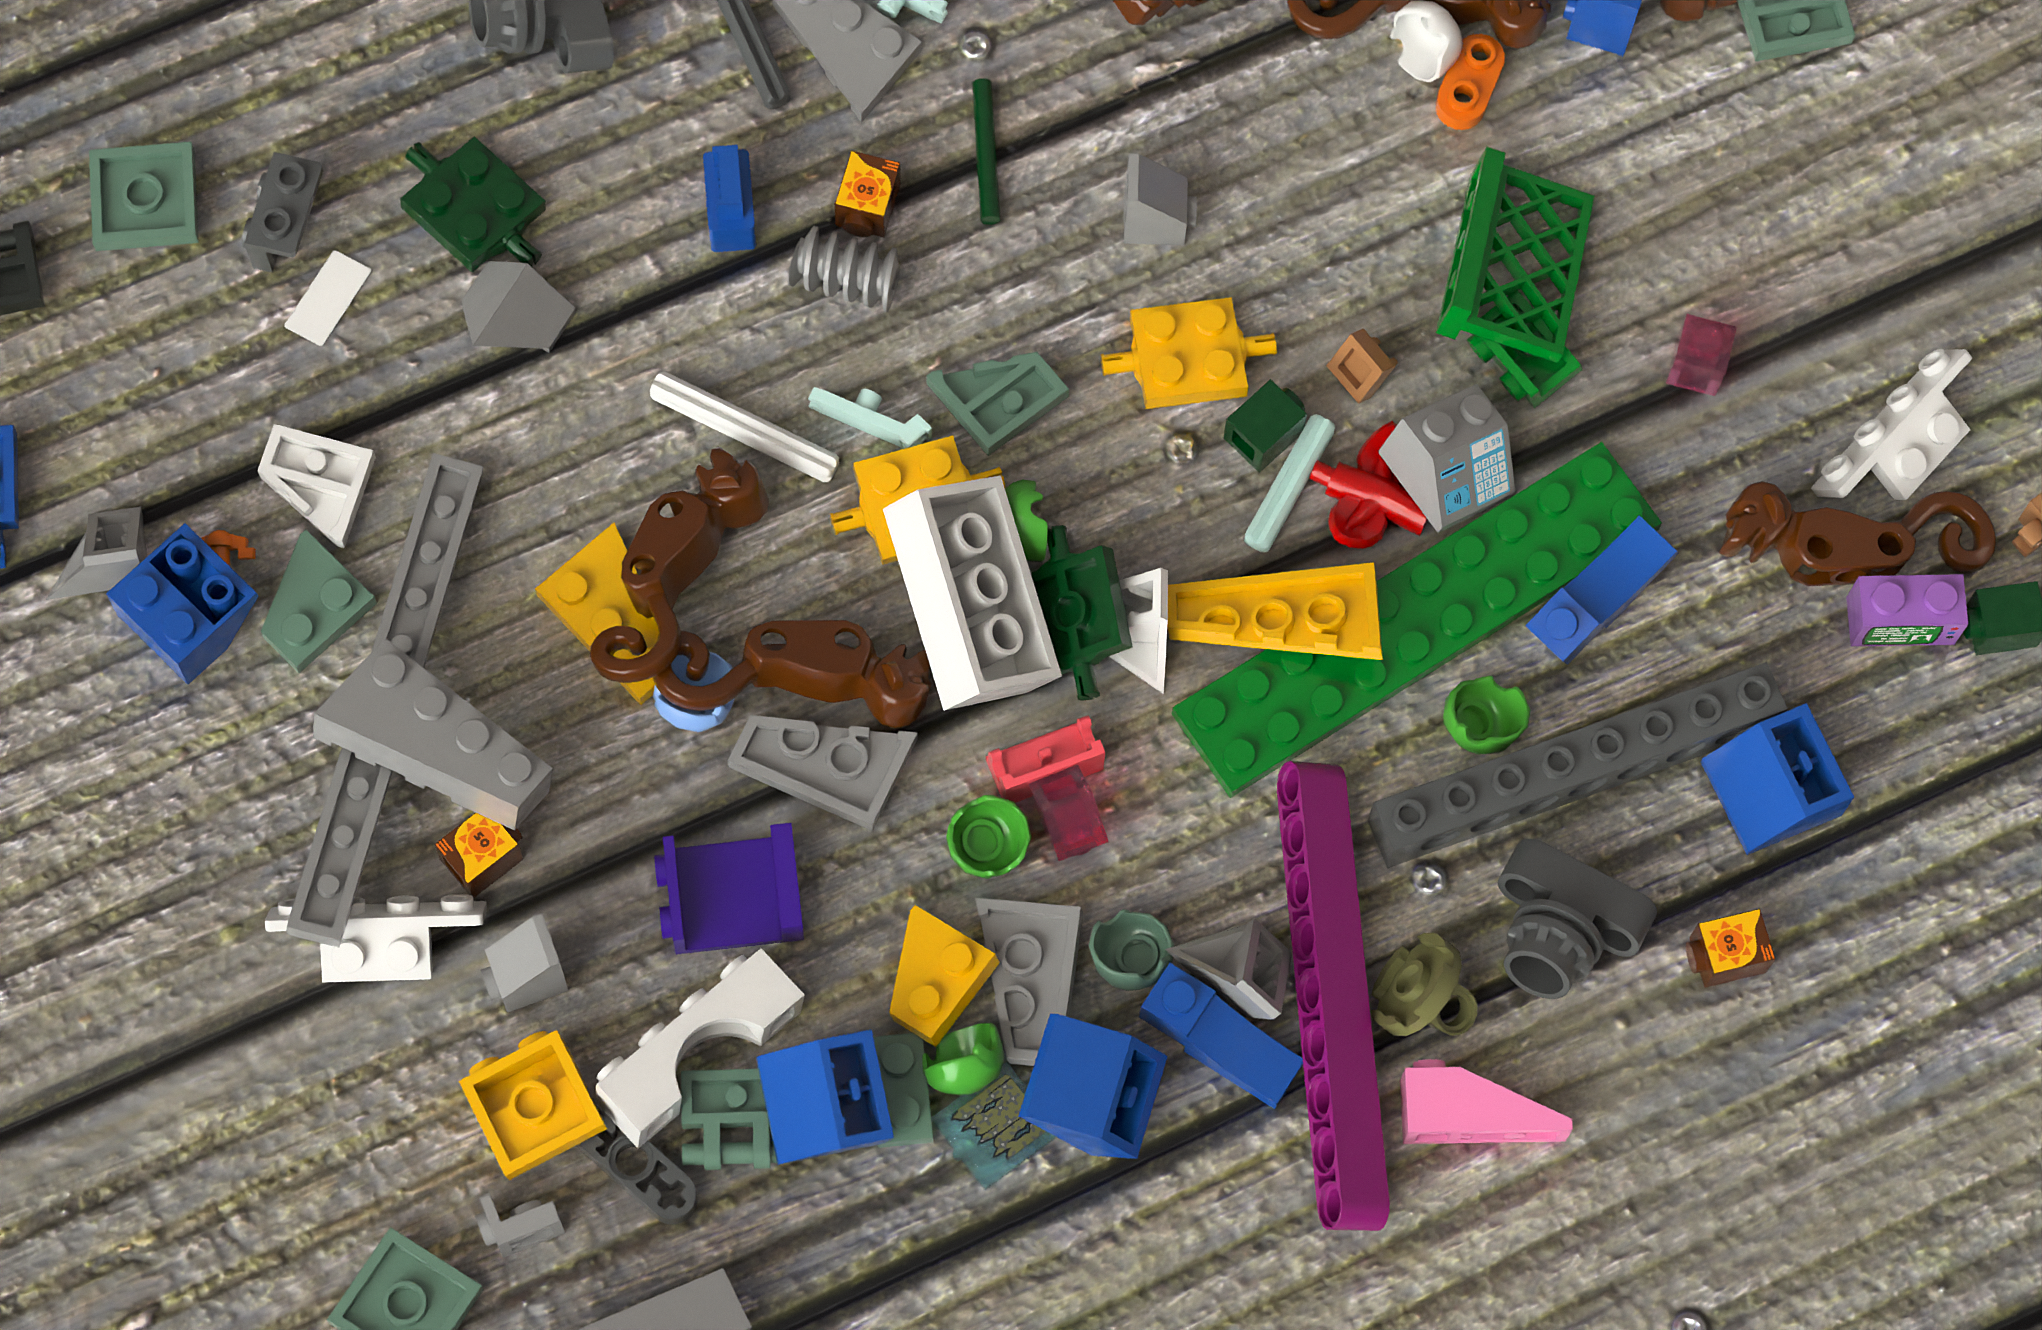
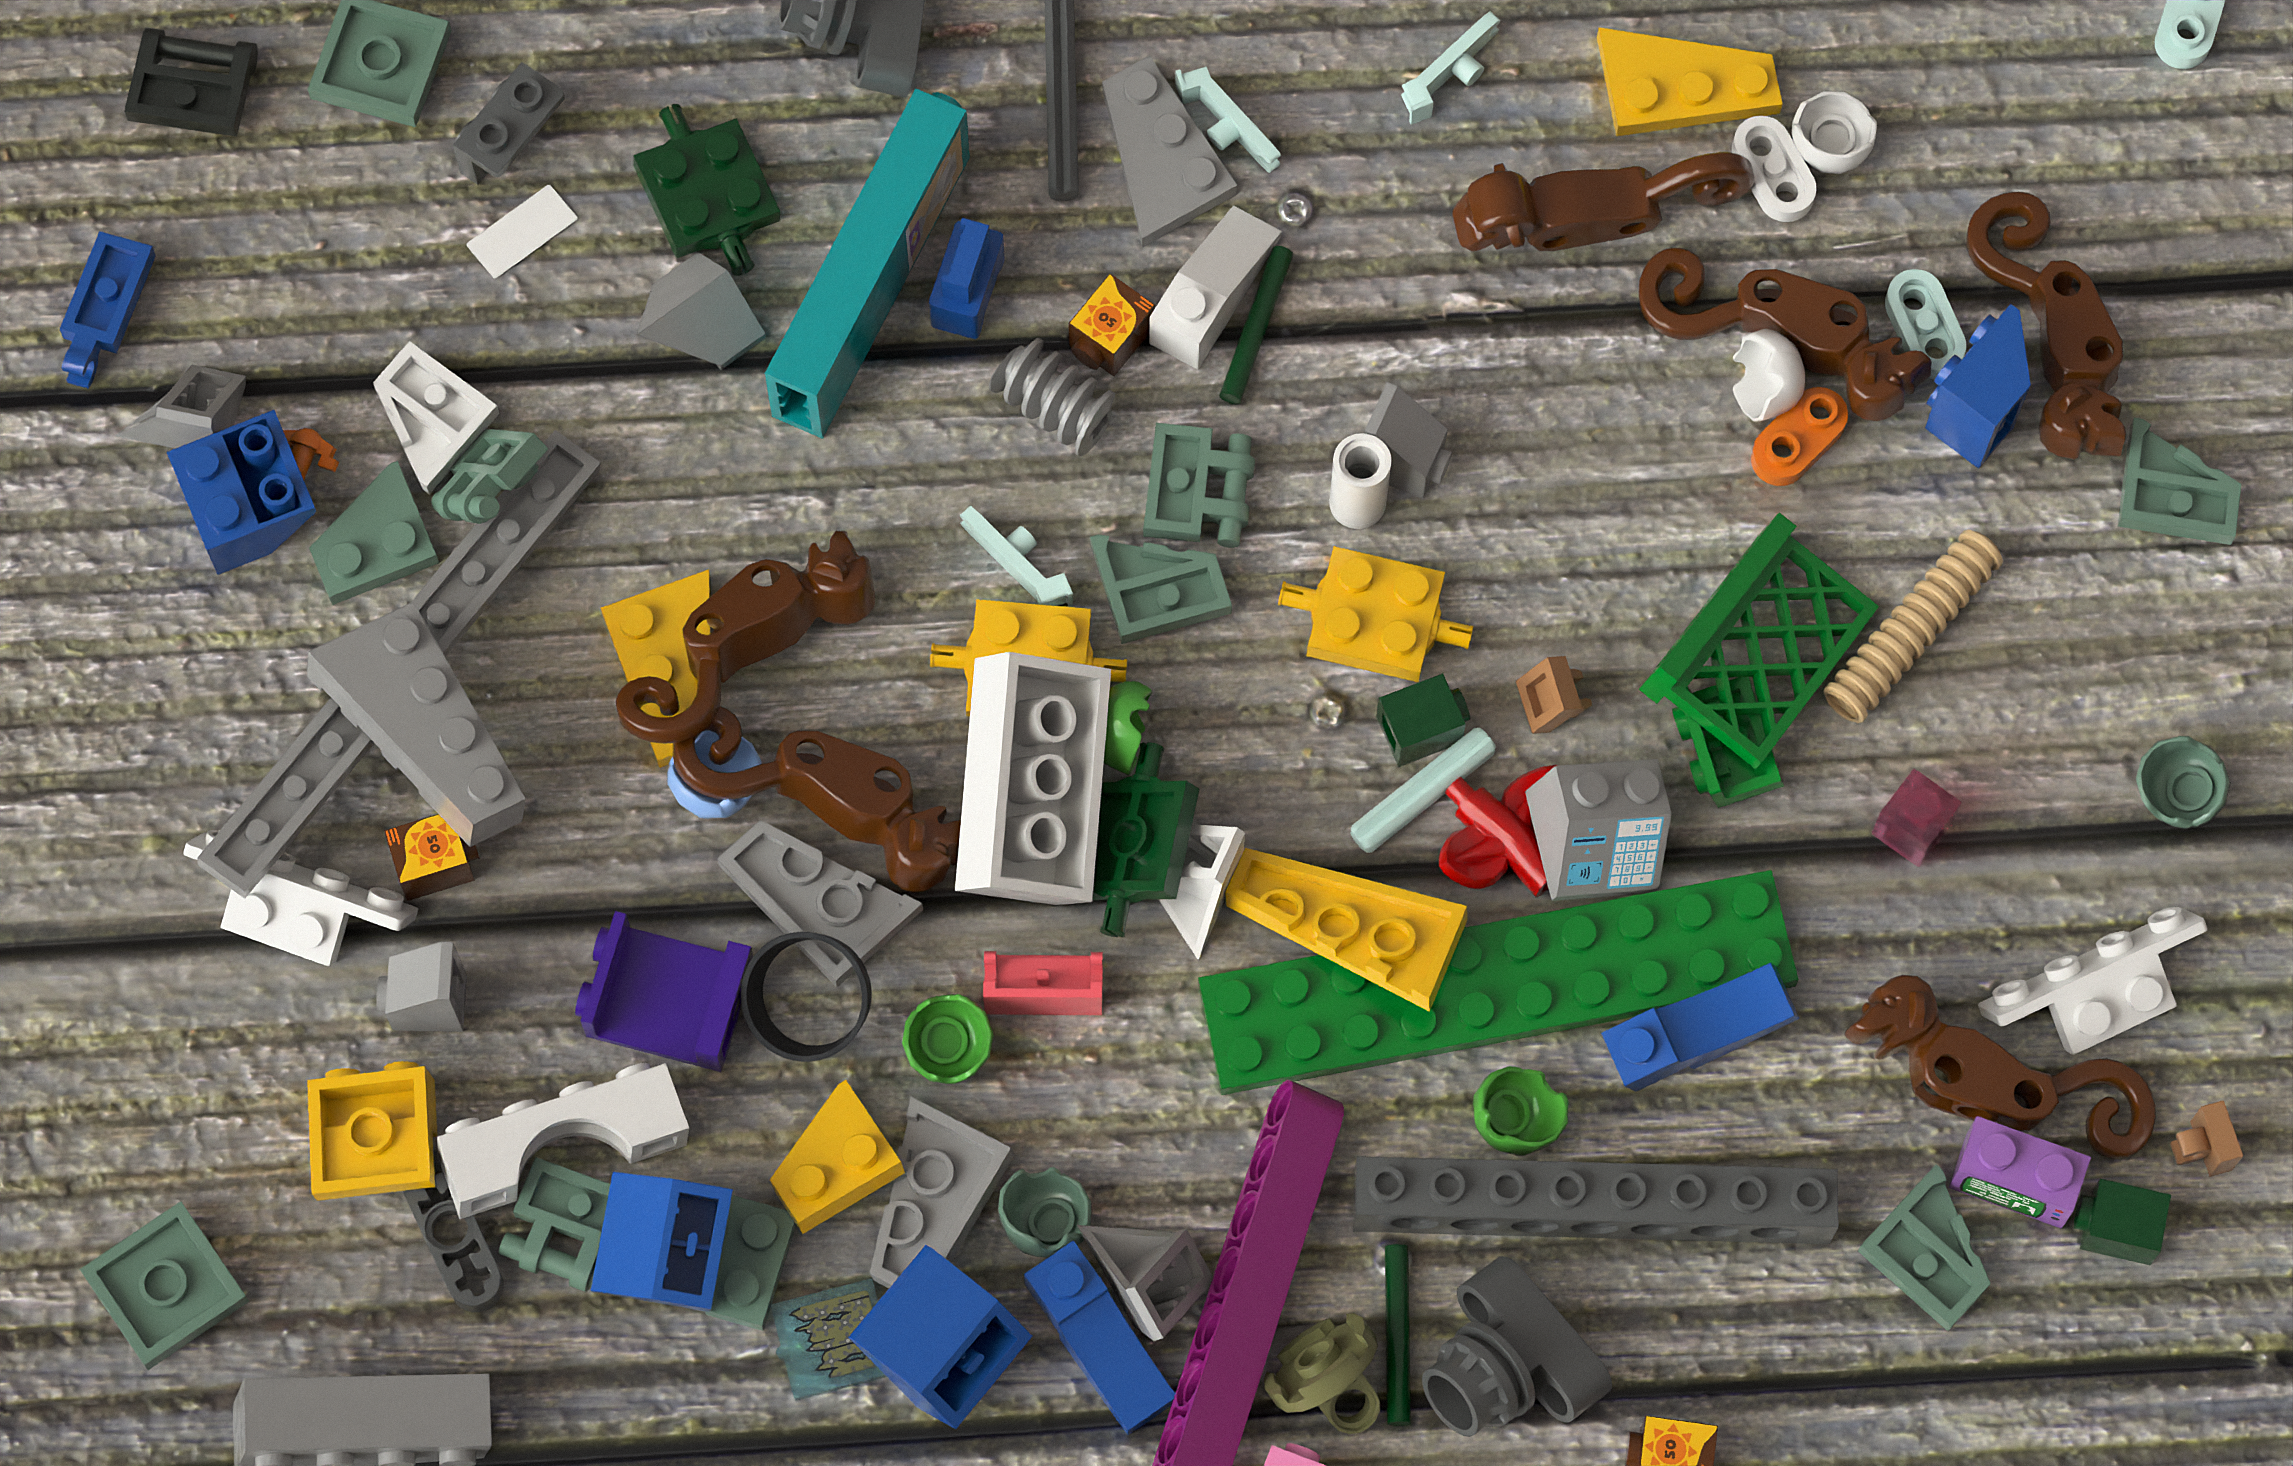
camera: 25 degrees right, 0 degrees up
light grey bracket [475,1193,565,1258] -> none
white axle [650,371,839,482] -> none
bright green hair [922,1023,1004,1095] -> none
clear pink brick [1028,764,1109,862] -> none
blue slope [1700,703,1854,855] -> none
none -> sand green plate [431,429,548,524]
none -> black tyre [741,932,872,1062]
none -> teal brick [765,88,970,439]
none -> sand green plate [1143,422,1255,548]
none -> white slope [1149,206,1282,370]
none -> white pin [1329,433,1391,529]
none -> dark green bar [1385,1244,1411,1426]
none -> tan piece [1823,529,2003,723]
none -> sand green wing [1858,1164,1991,1332]
none -> sand green hair [2136,736,2231,829]

